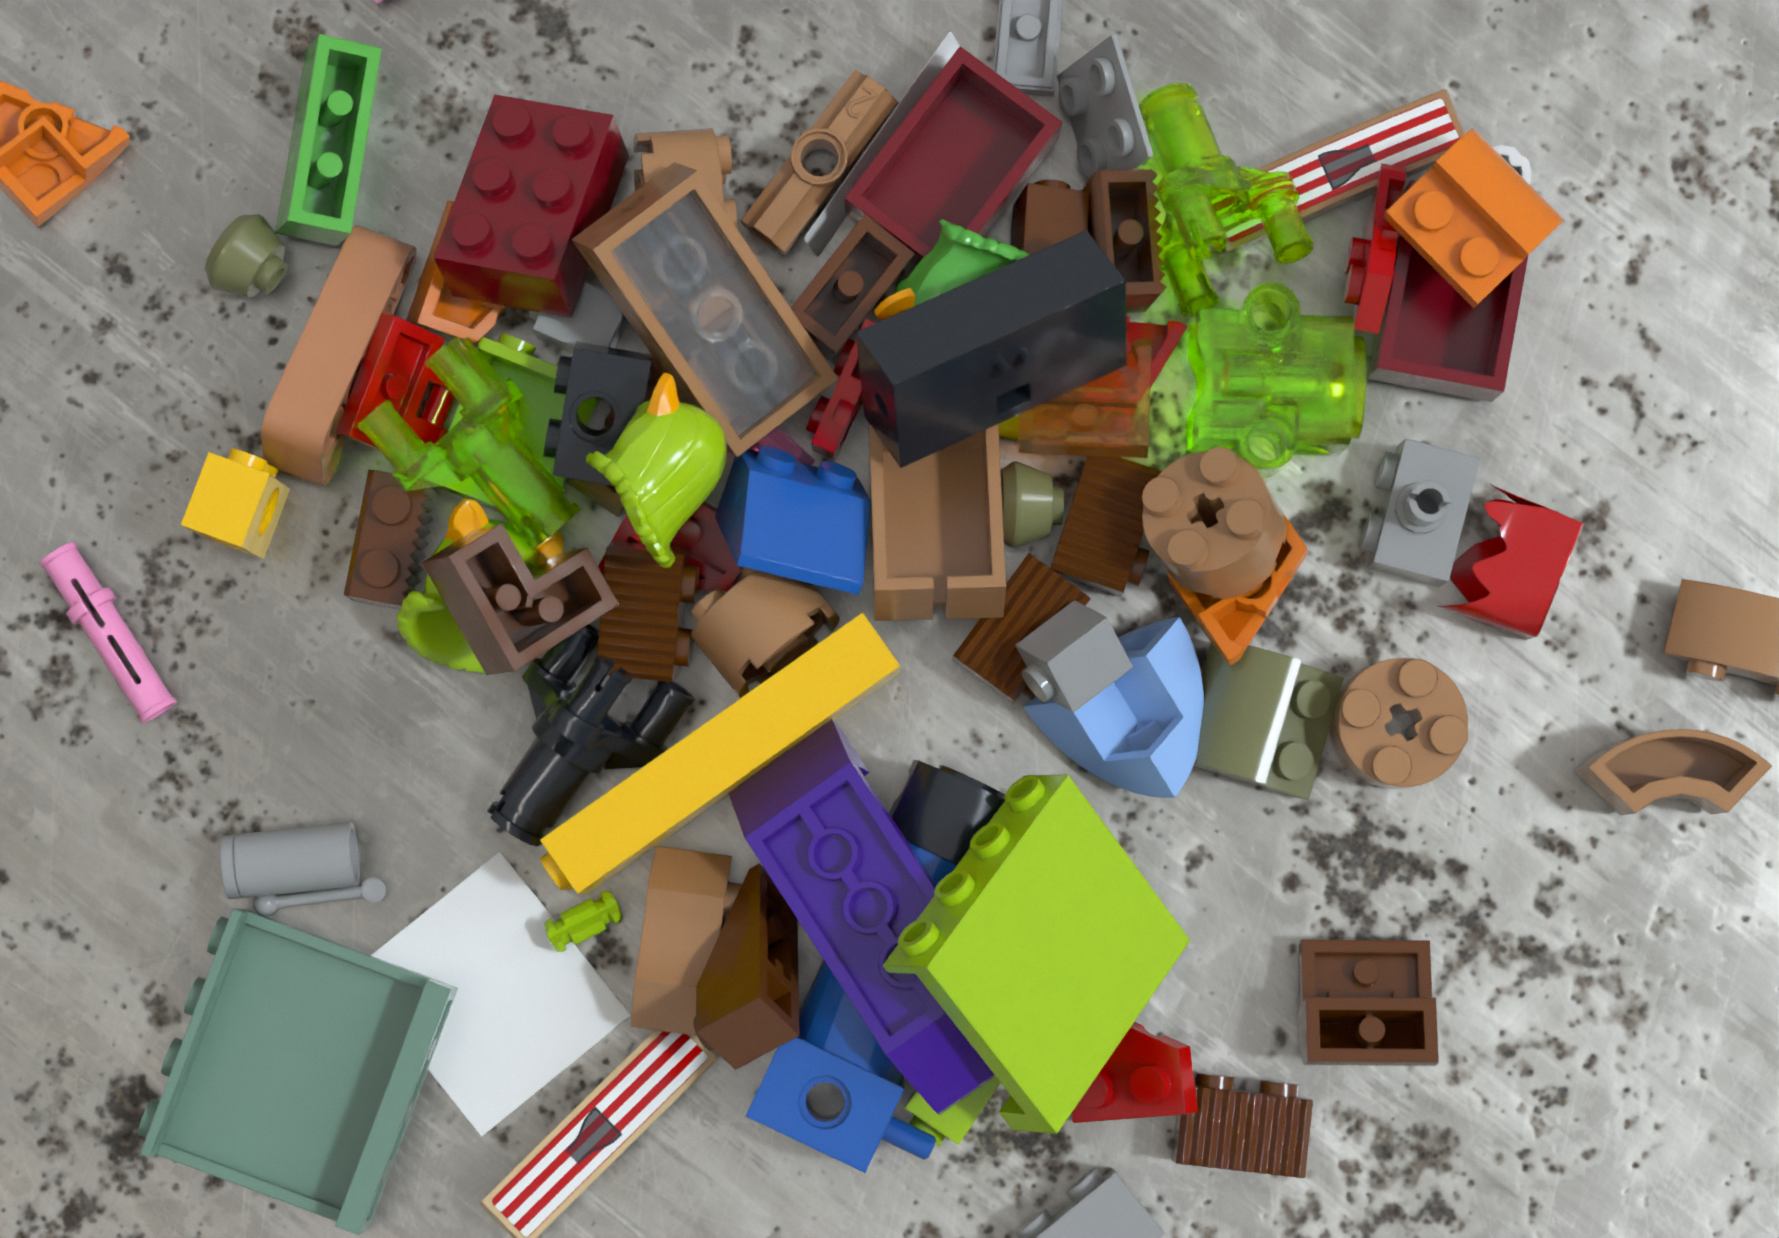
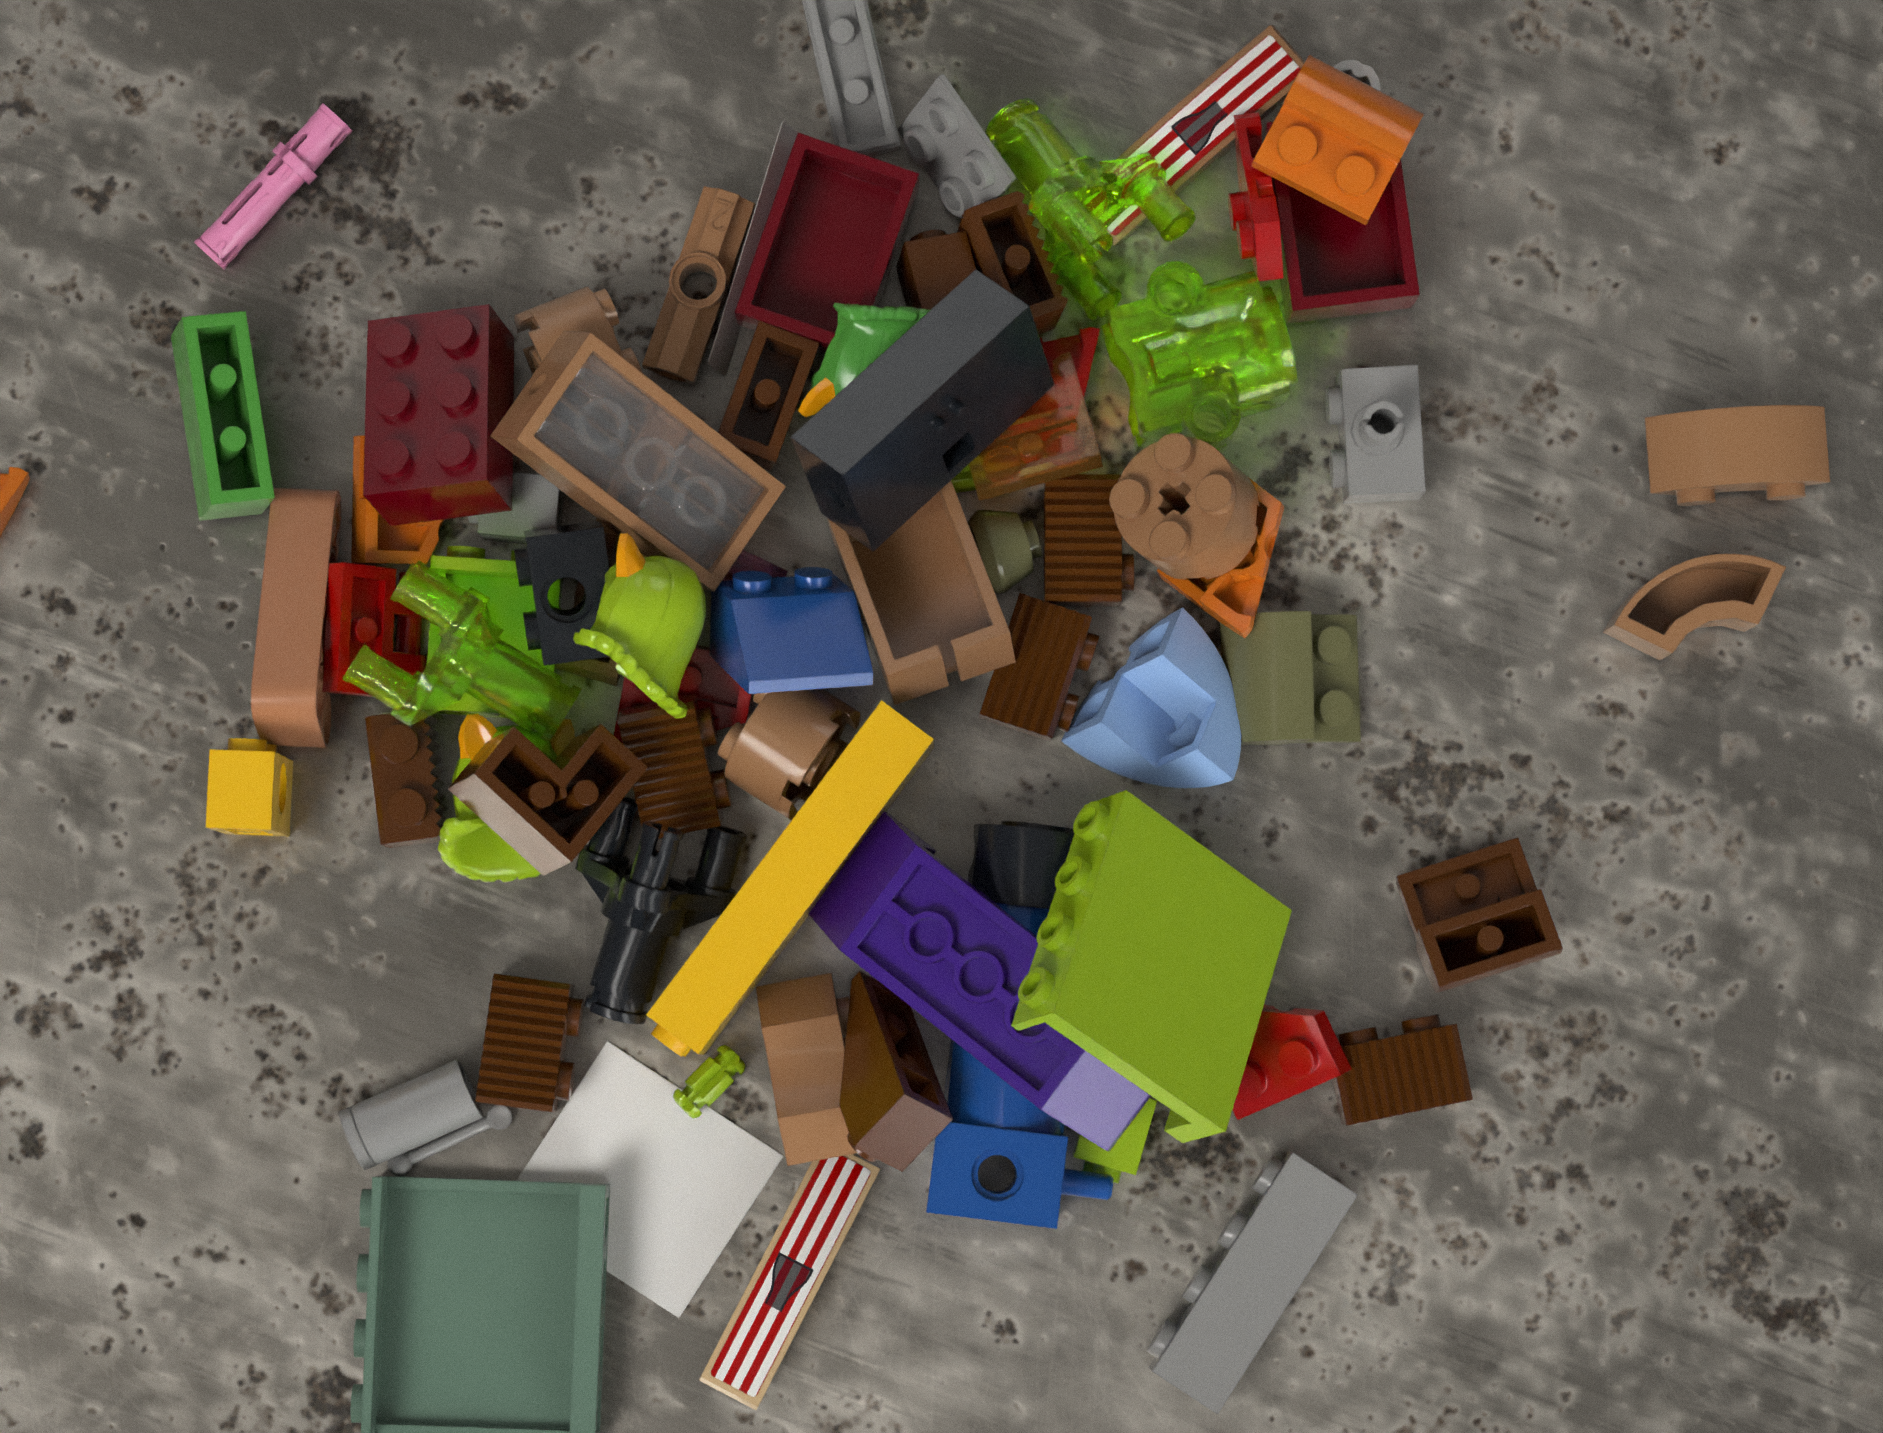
camera: 20 degrees left, 0 degrees up
bright pink pin [40,542,177,724] -> none
olive cone [205,214,288,297] -> none
red wing [806,319,876,461] -> none
light grey brick [1015,600,1133,713] -> none
medium nougat brick [1330,658,1468,789] -> none
red piece [1437,484,1584,640] -> none
none -> reddish brown brick [475,973,584,1112]

